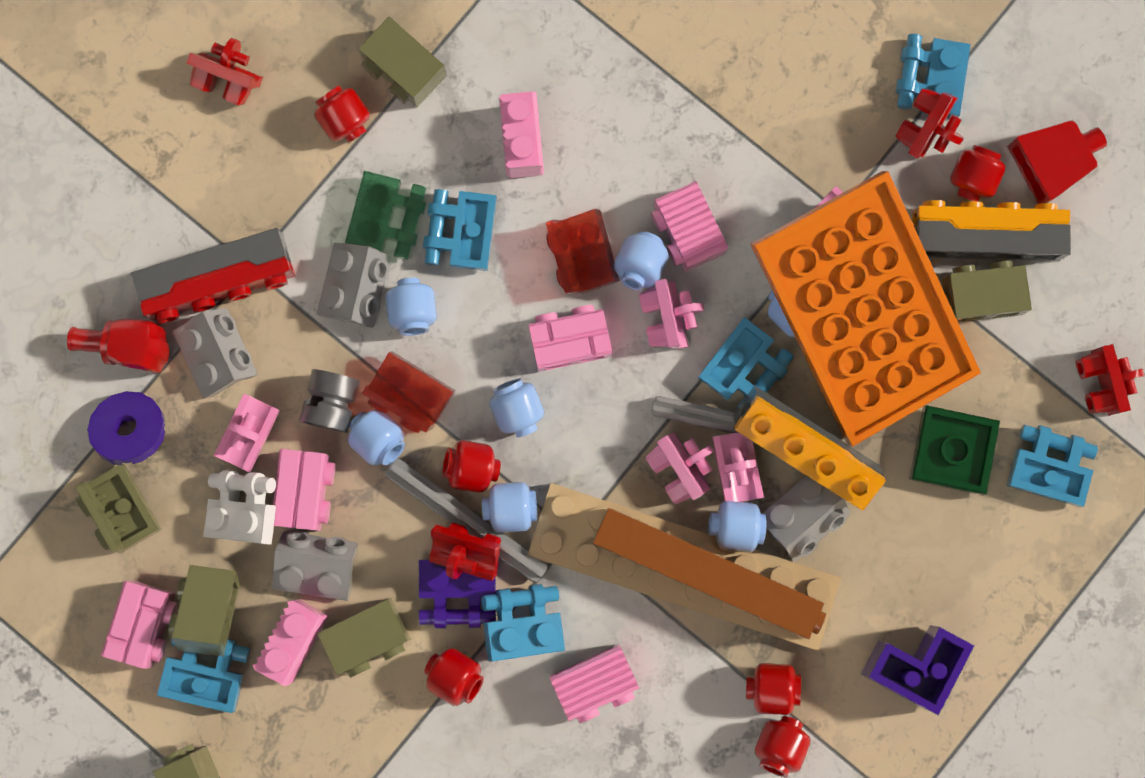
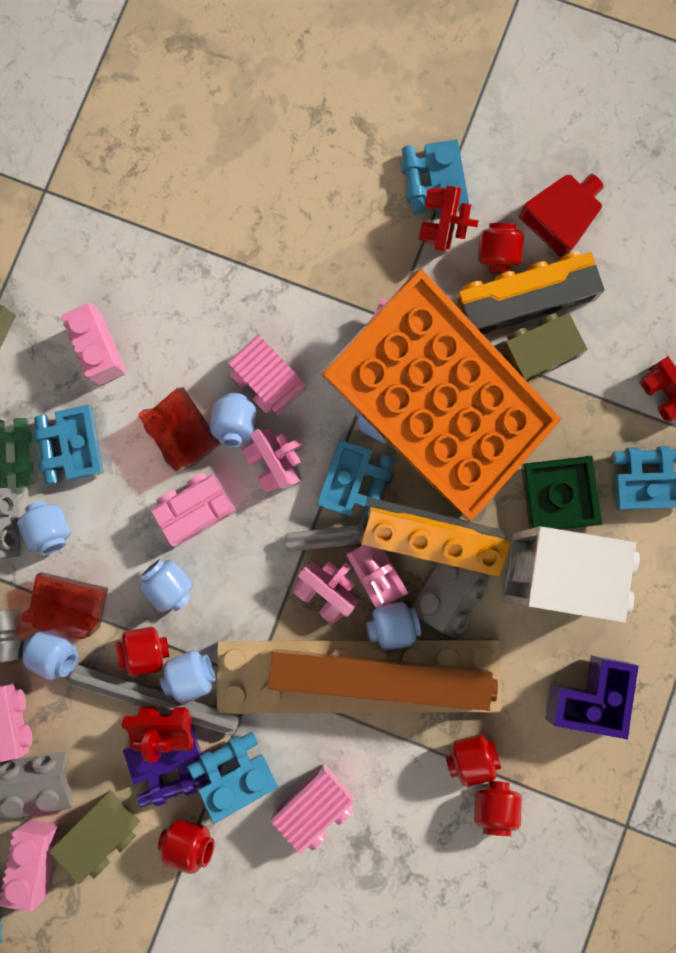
camera: 10 degrees left, 0 degrees up
none -> white brick [502,526,640,623]

